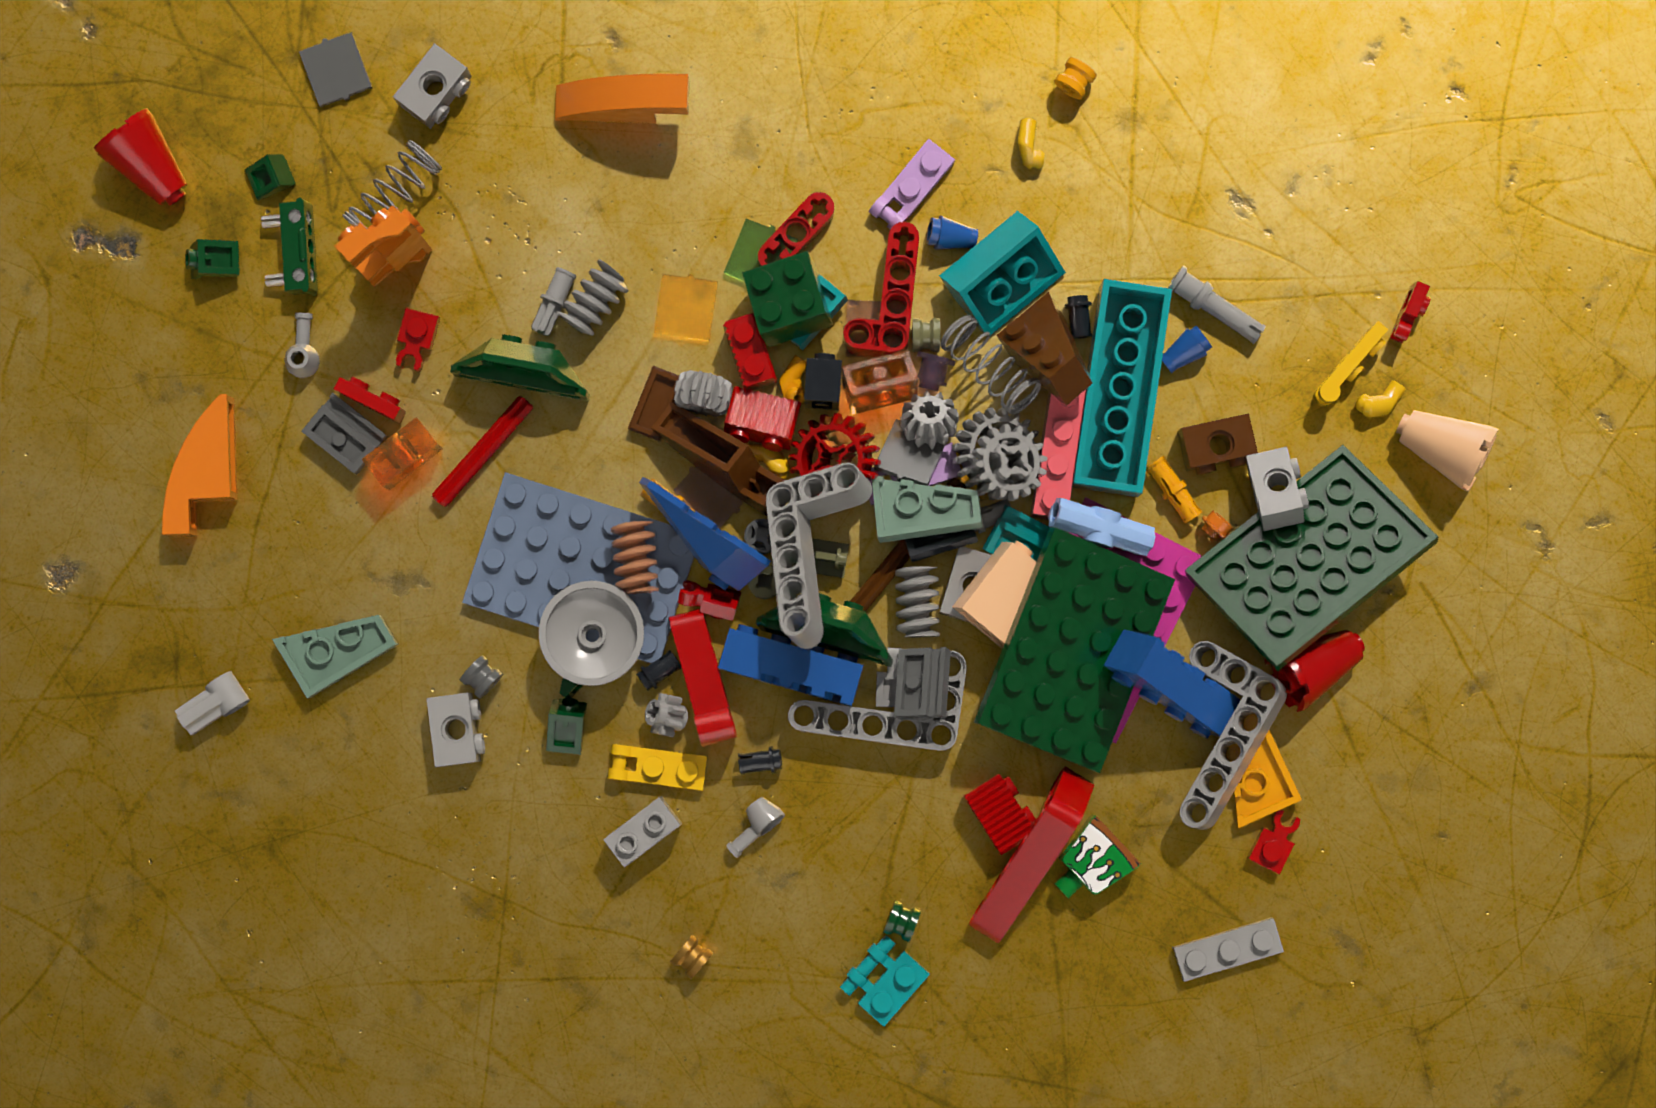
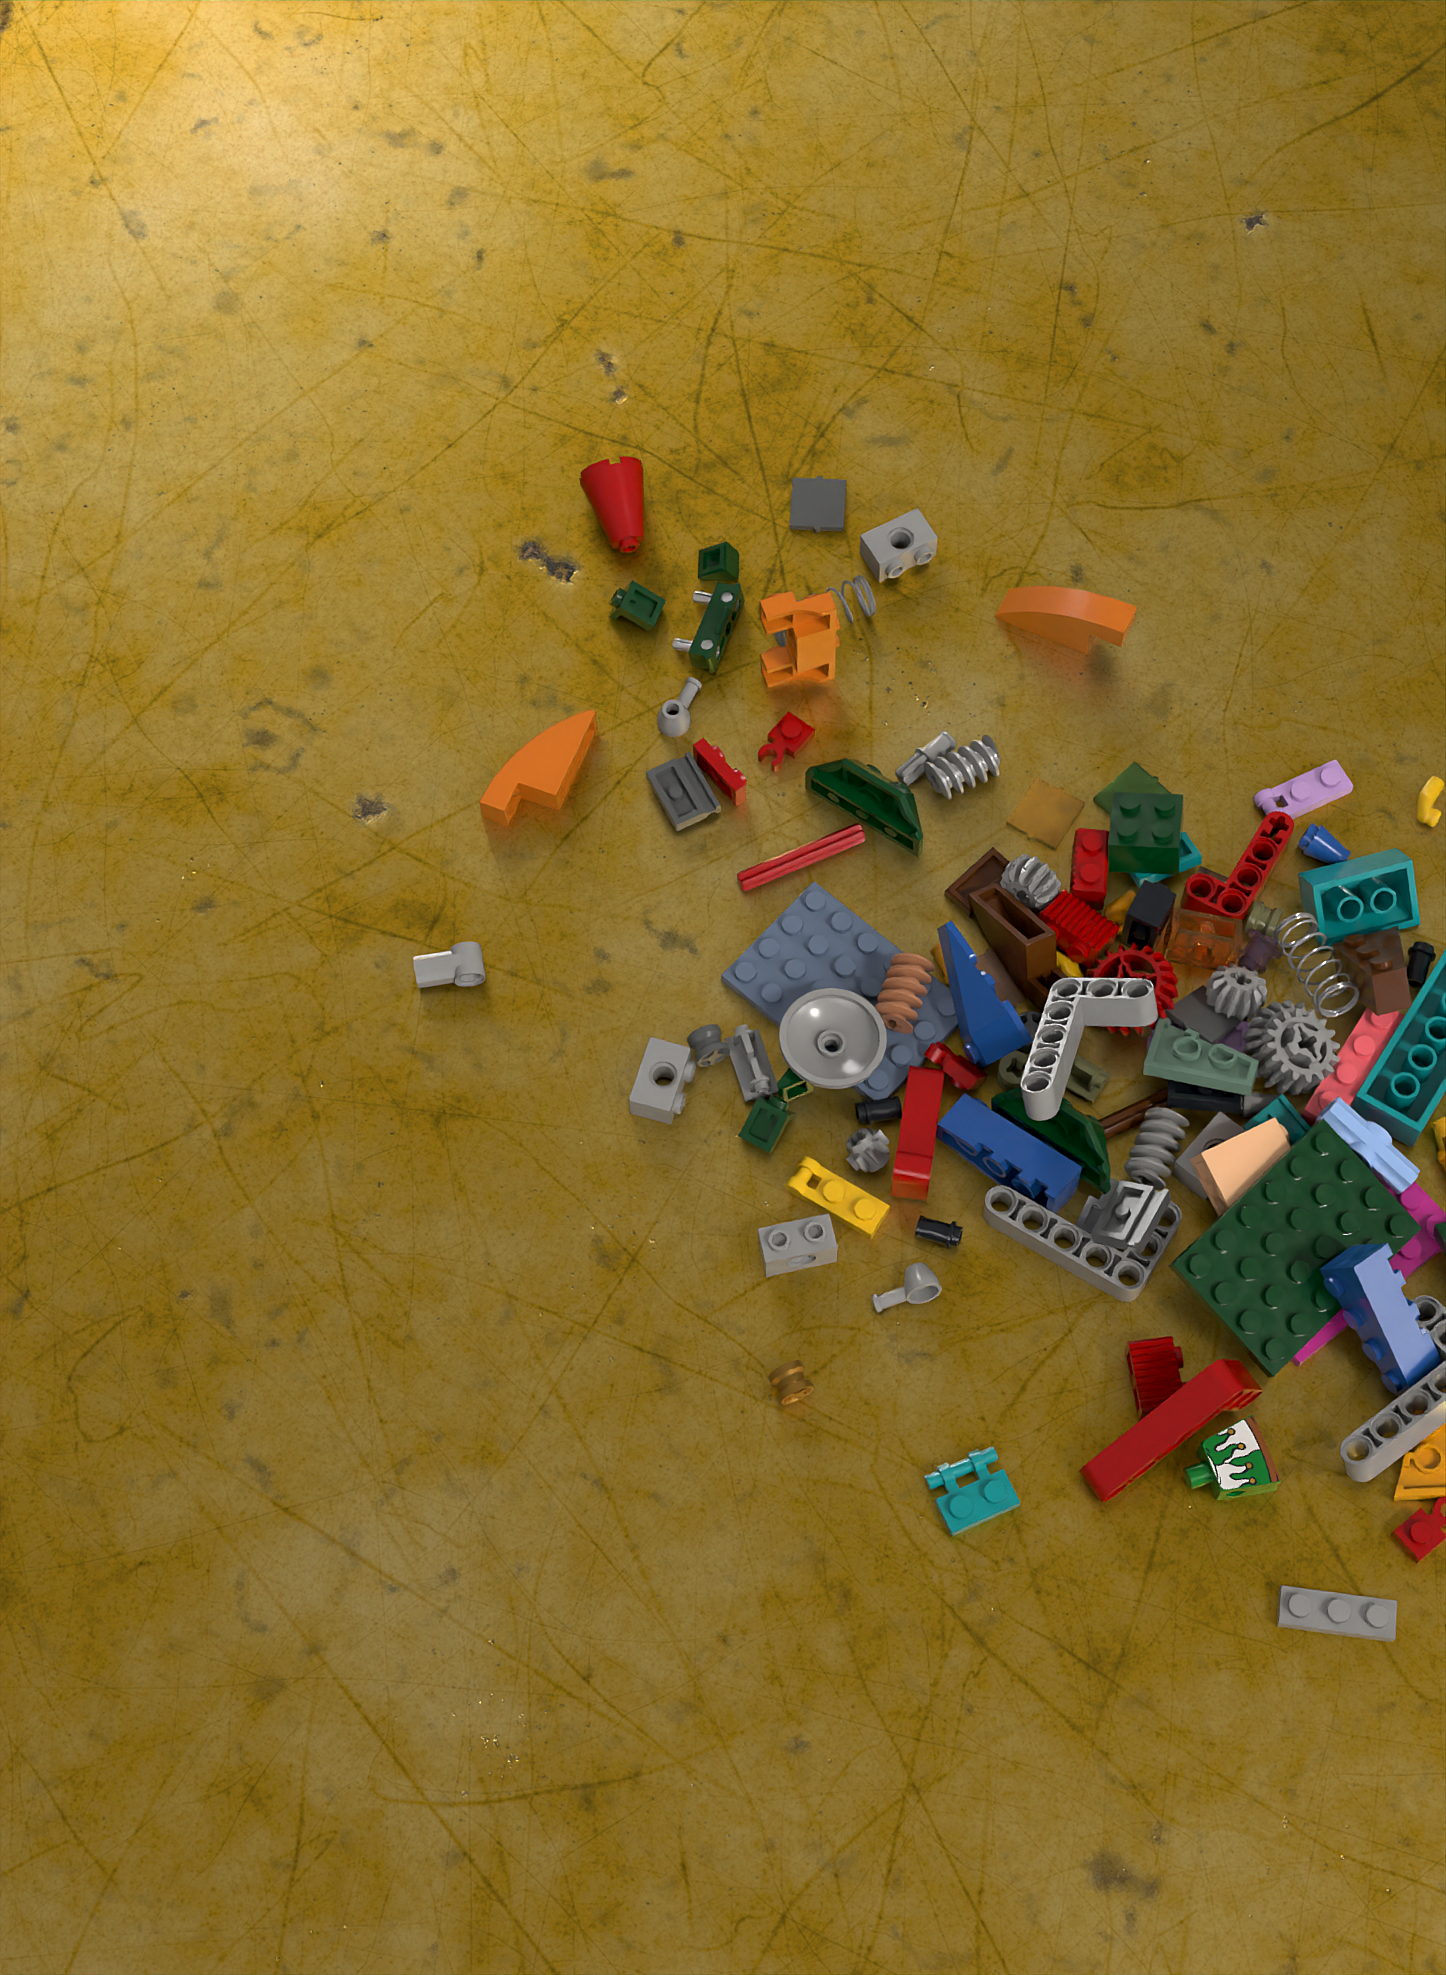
camera: 25 degrees right, 20 degrees down
sand green wing [272,615,398,698] -> none
clear orange brick [362,417,443,490] -> none
red beam [758,192,834,267] -> none
dark green wheel [883,900,921,942] -> none
none -> light grey hinge [725,1025,778,1102]

